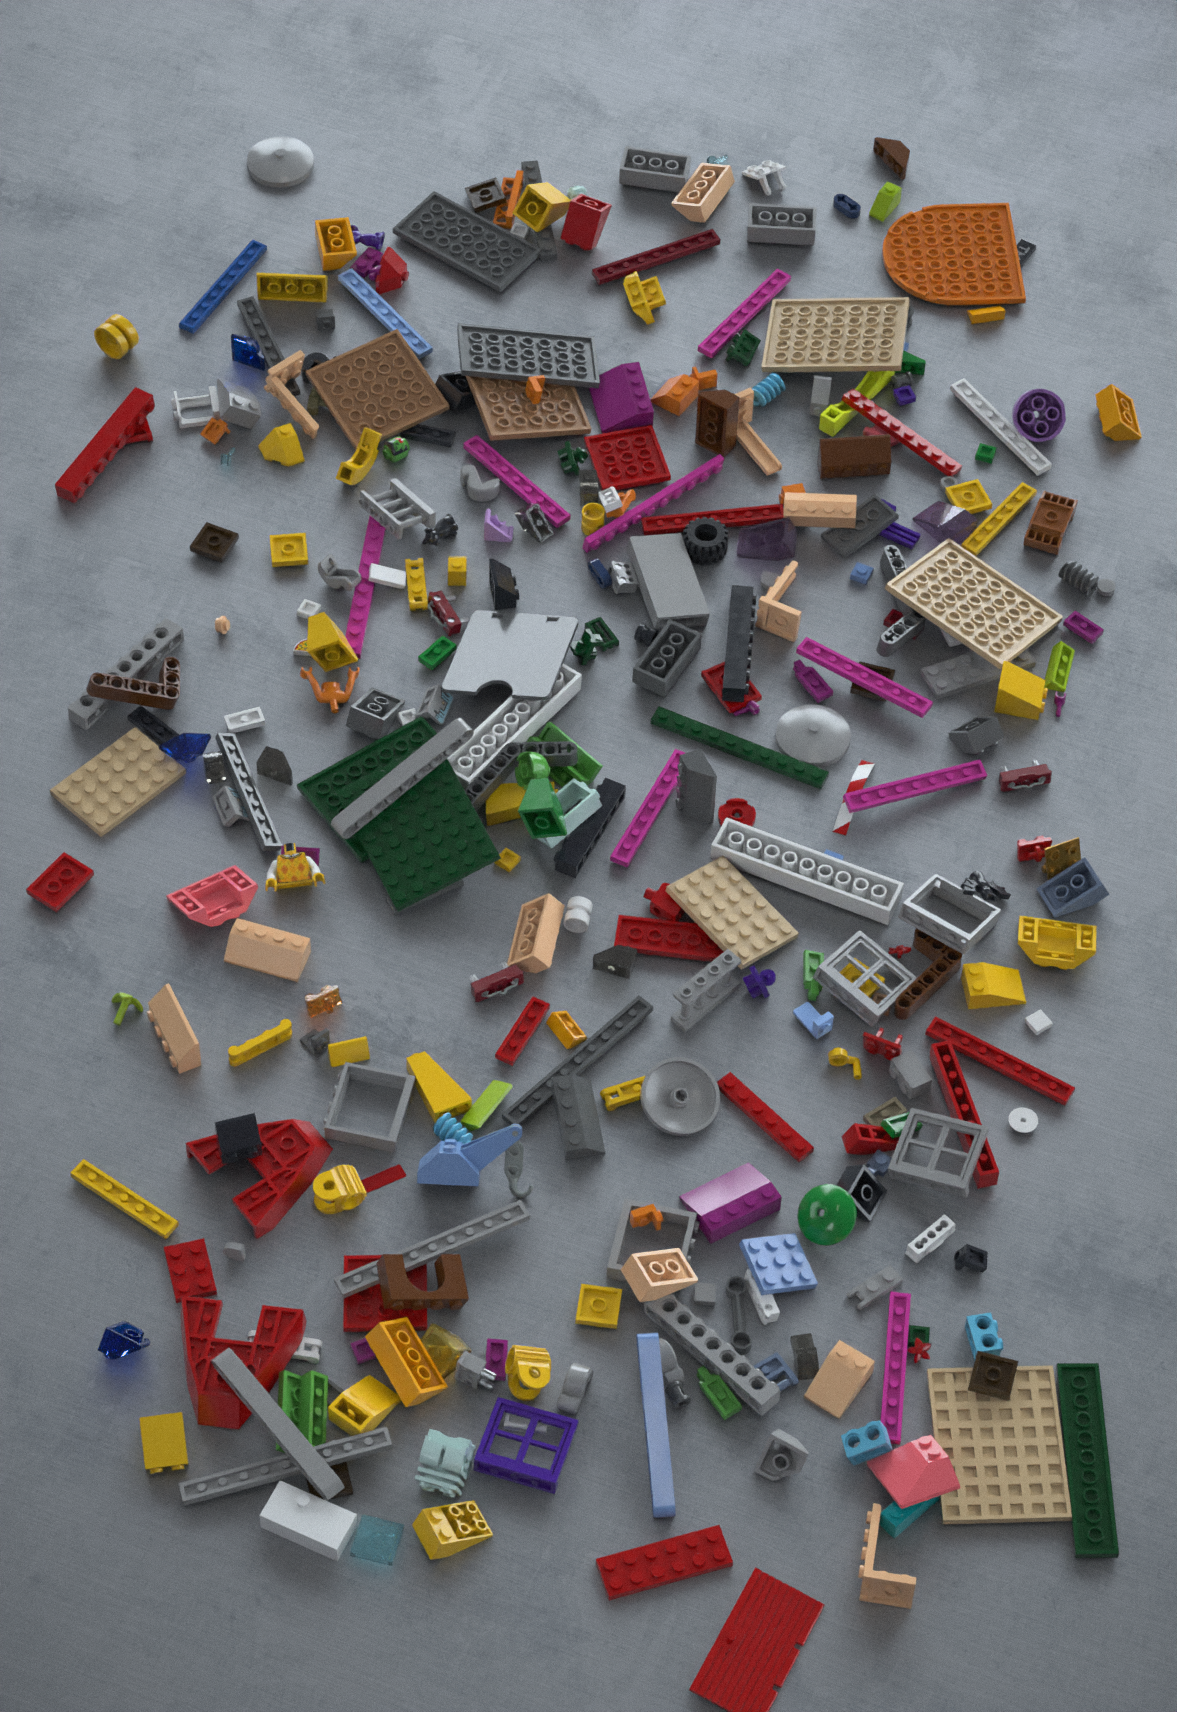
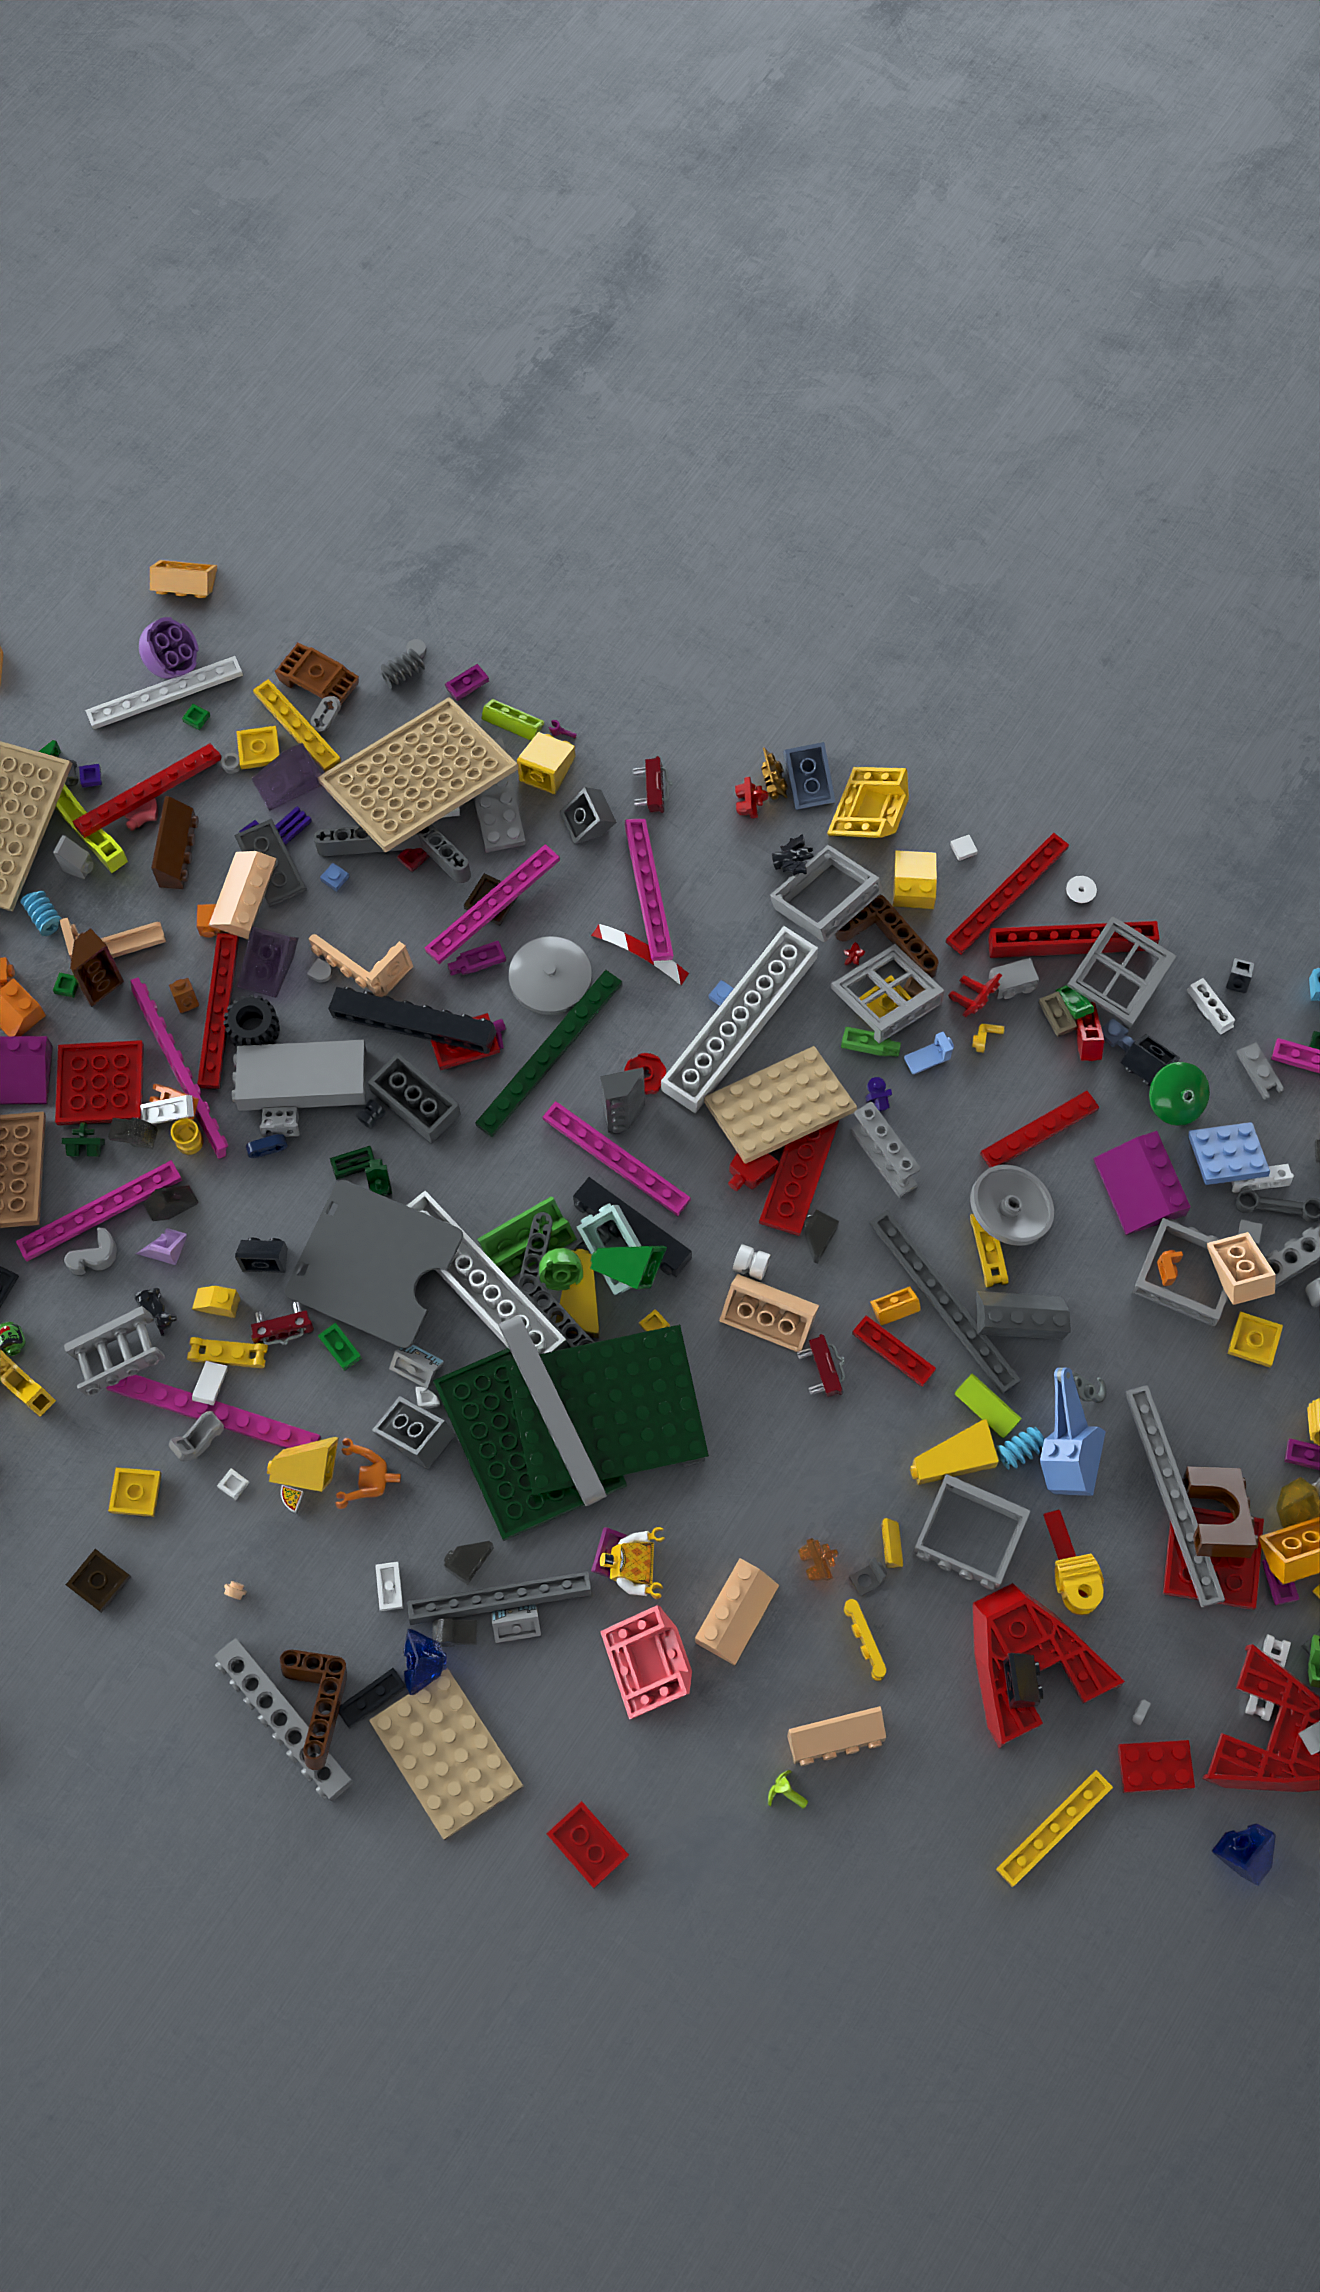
camera: 75 degrees left, 15 degrees up
none -> dark orange bracket [169,978,199,1013]
none -> light grey beam [311,696,341,731]

